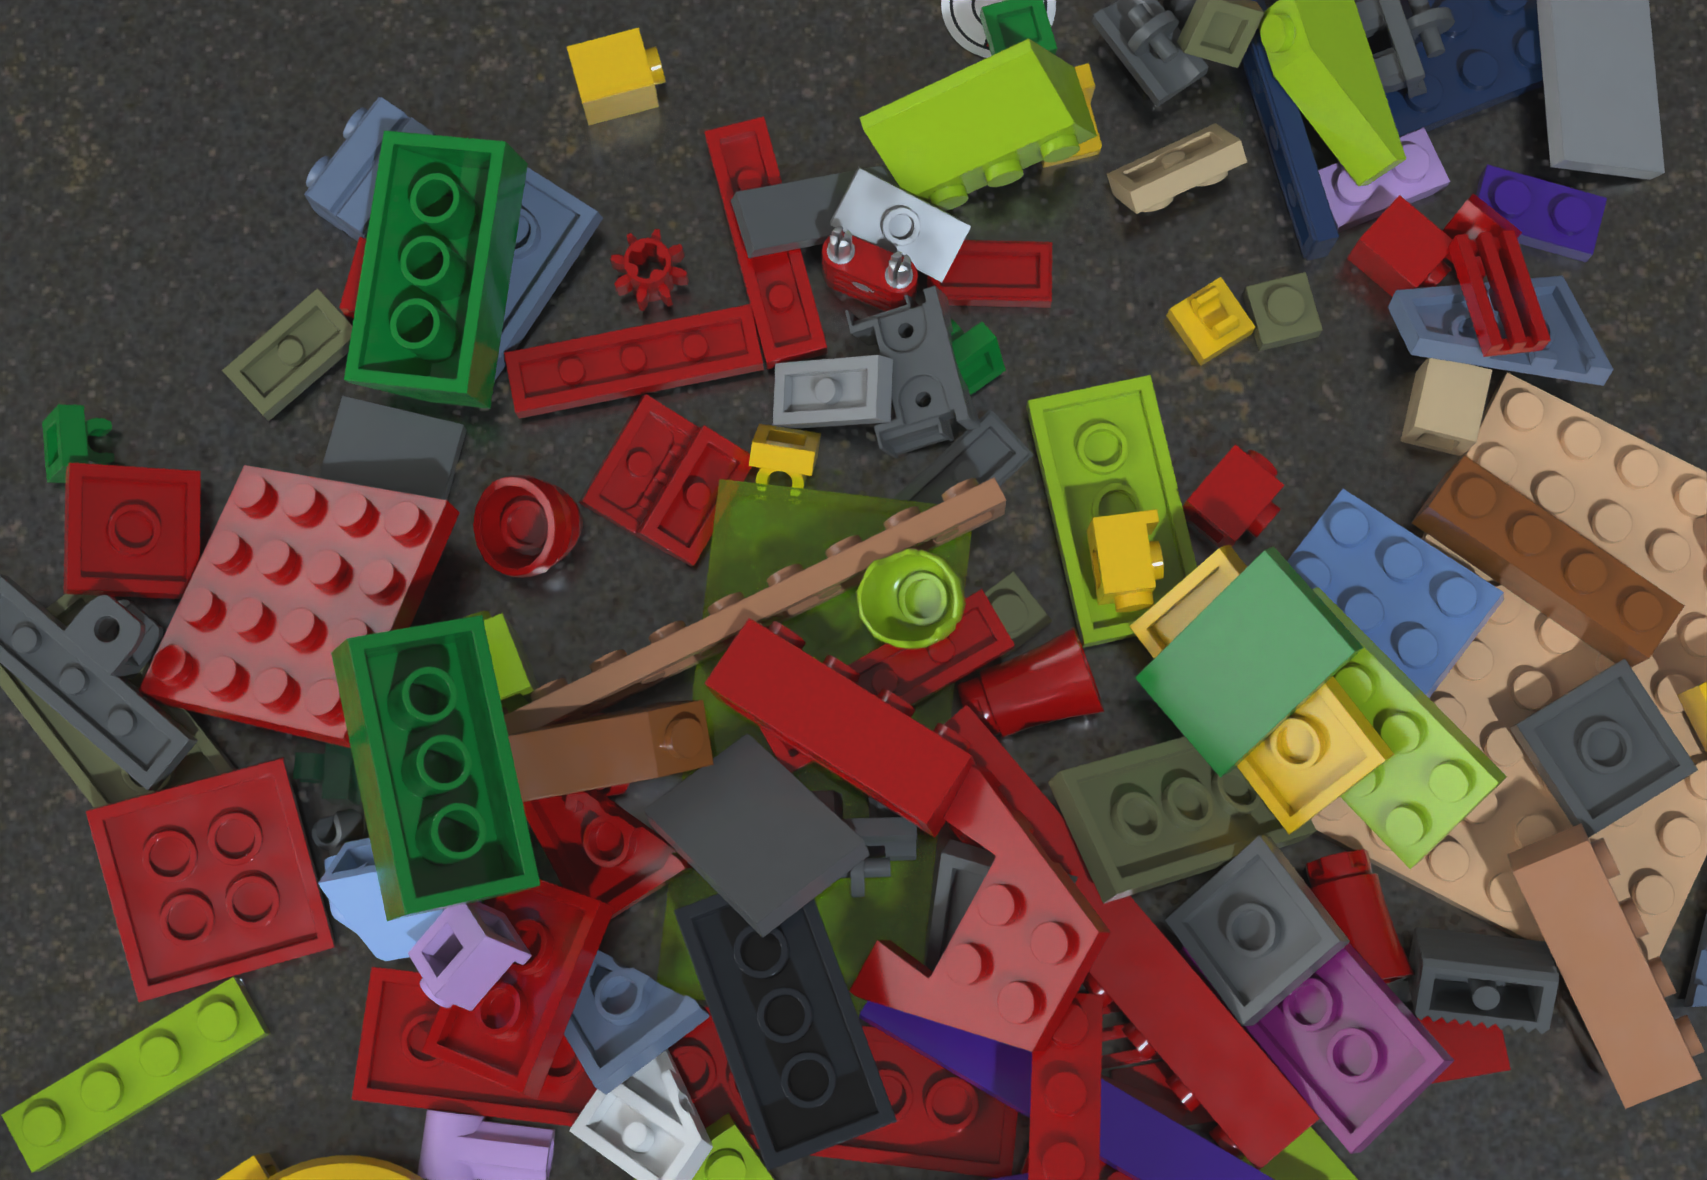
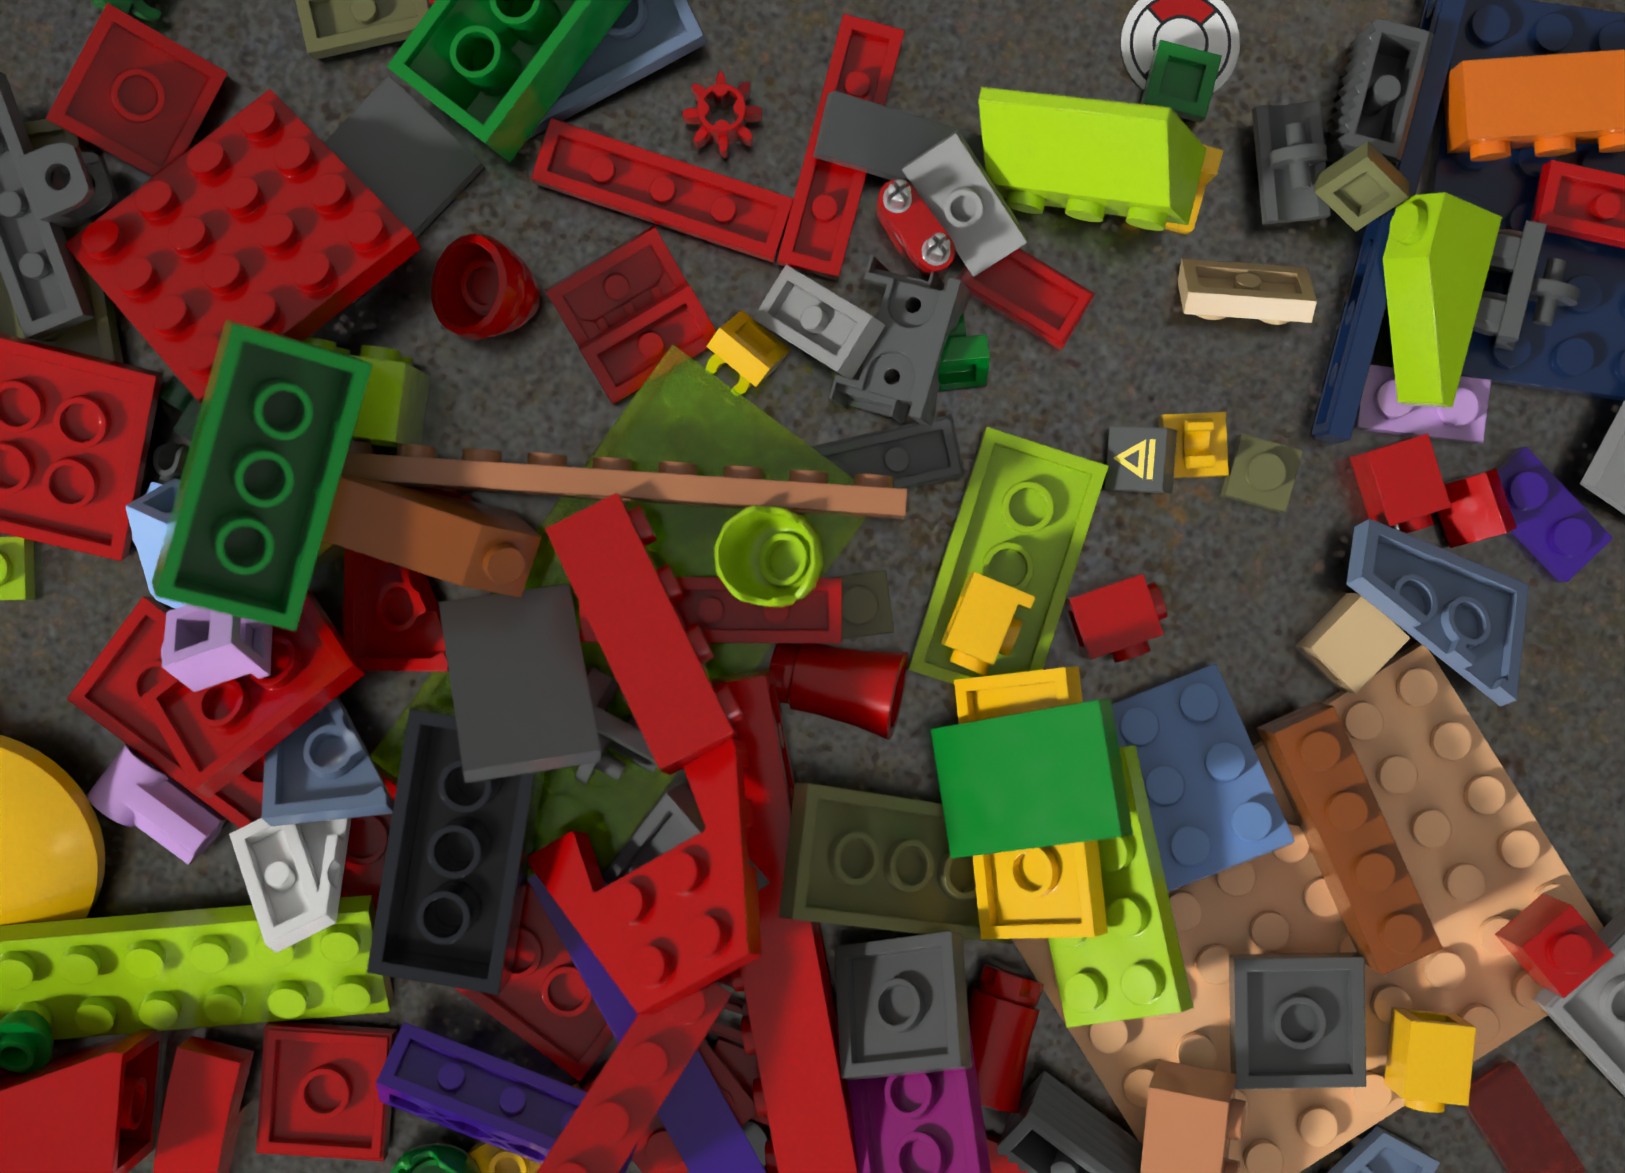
camera: 35 degrees right, 10 degrees up
red tile [1448,230,1551,357] -> none
none -> dark grey tile [1105,426,1177,494]

